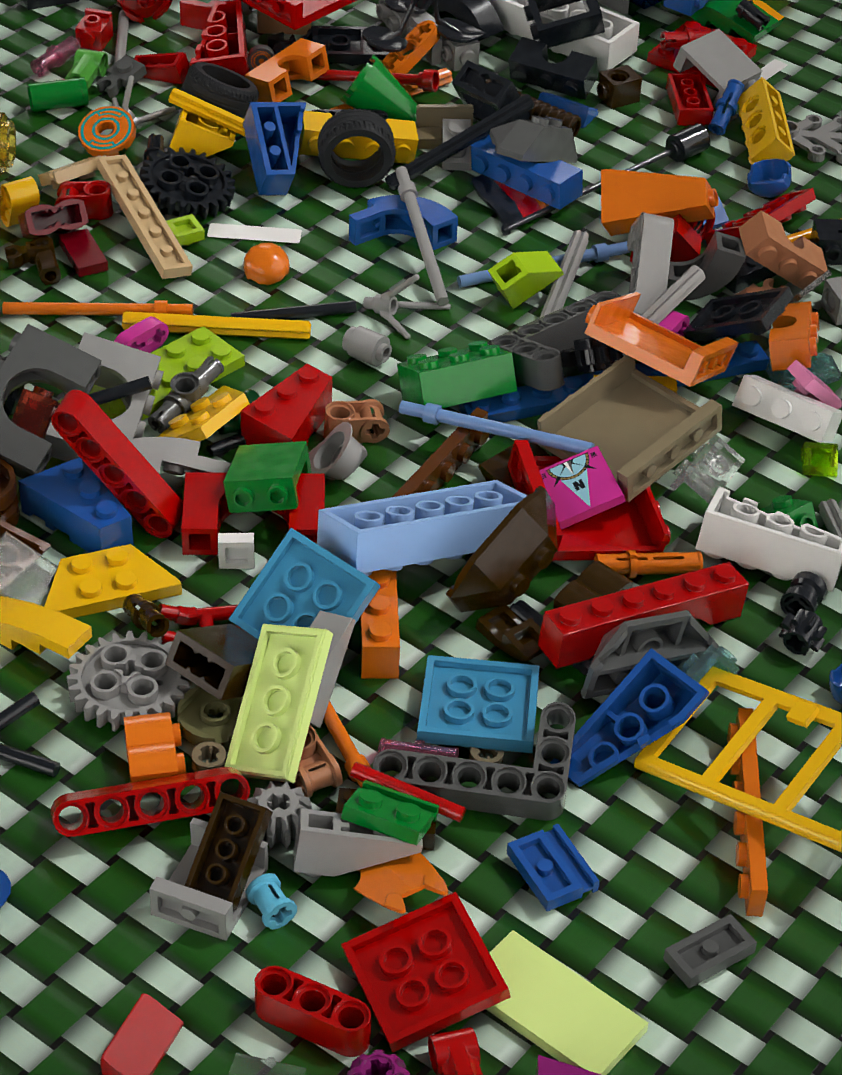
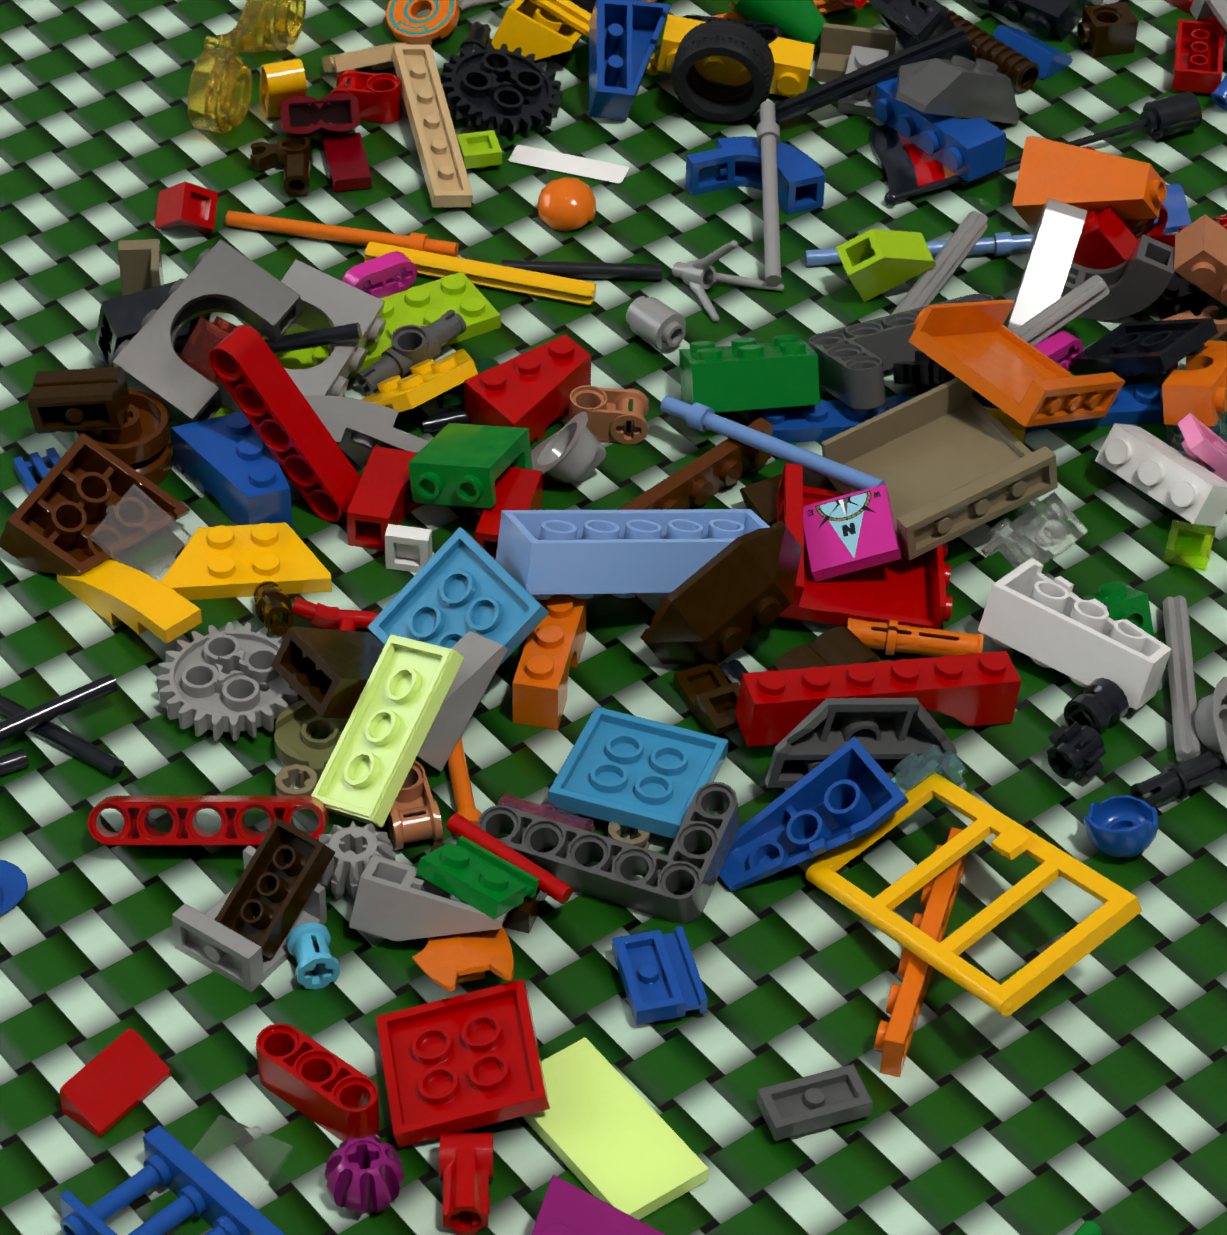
camera: 15 degrees right, 0 degrees up
orange brick [123,712,186,783] -> none

